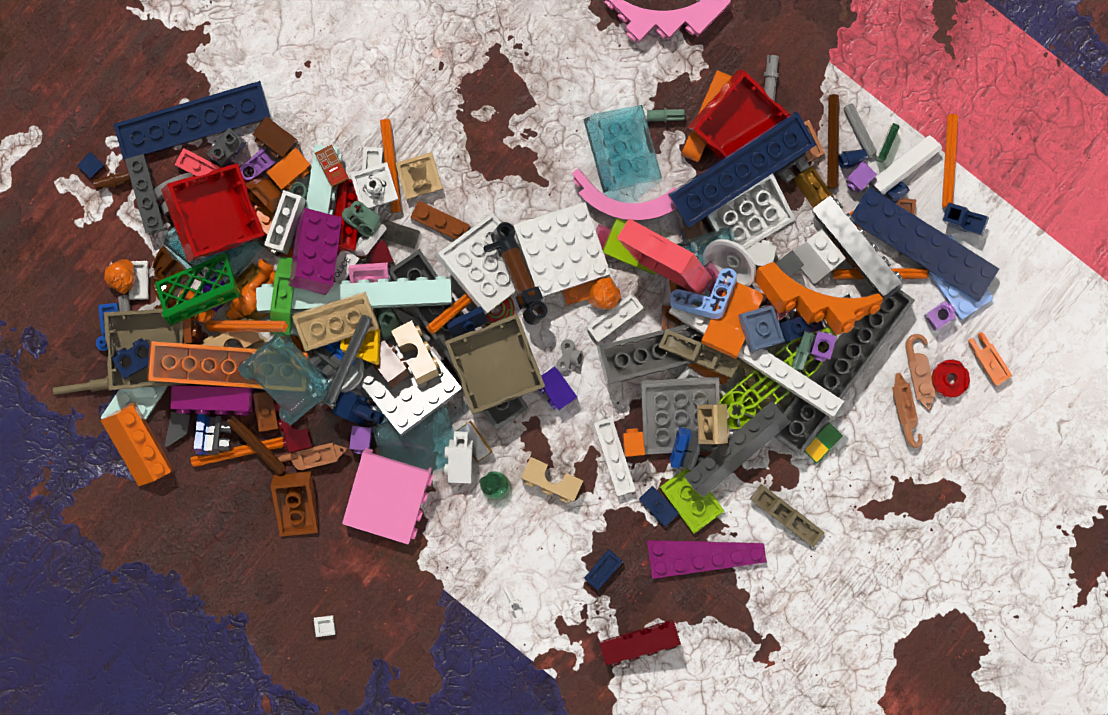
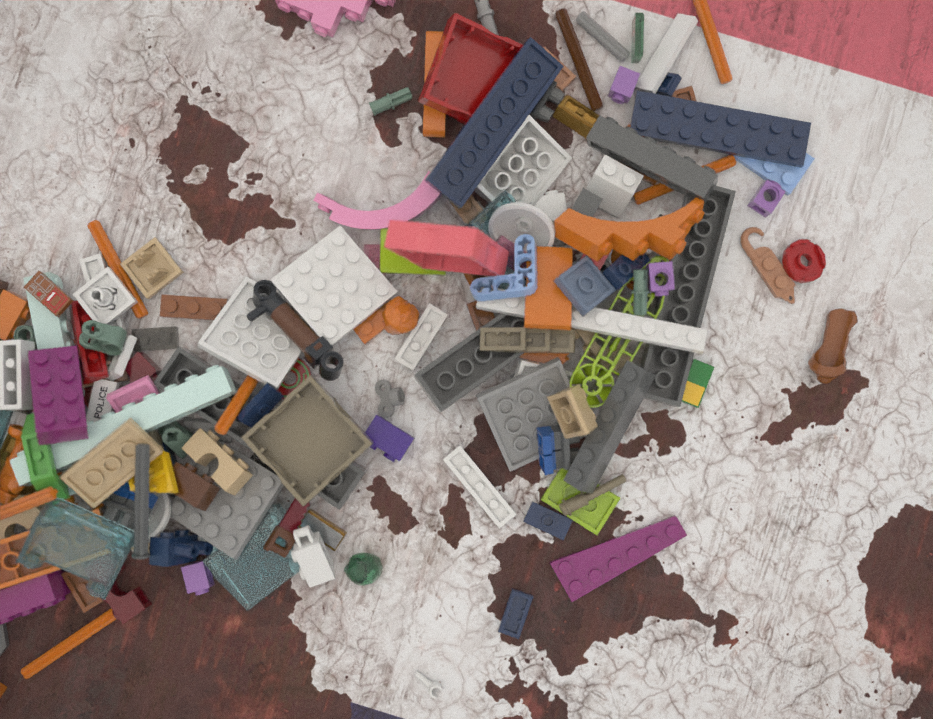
camera: 25 degrees left, 0 degrees up
hips [194,414,232,455] -> none
reddish brown axle [227,415,286,475] -> none
dark orange slope [271,471,318,537] -> none
nougat plate [278,442,348,474] -> none
bright pink panel [342,448,434,544] -> none
tan arch [521,457,583,504] -> none
clear light blue slope [583,105,662,193] -> none
dark red wedge [599,619,681,667] -> none
orange brick [622,428,645,457] -> none
dark tan slope [750,484,825,548] -> none
dark blue cone [838,149,868,170] -> none
nougat plate [892,373,922,448] -> none
dark blue brick [942,203,989,236] -> none
orange hinge [968,332,1012,386] -> none
none -> piece [263,498,313,558]
none -> dark tan pin [558,474,627,516]
none -> dark orange hair [808,308,858,384]

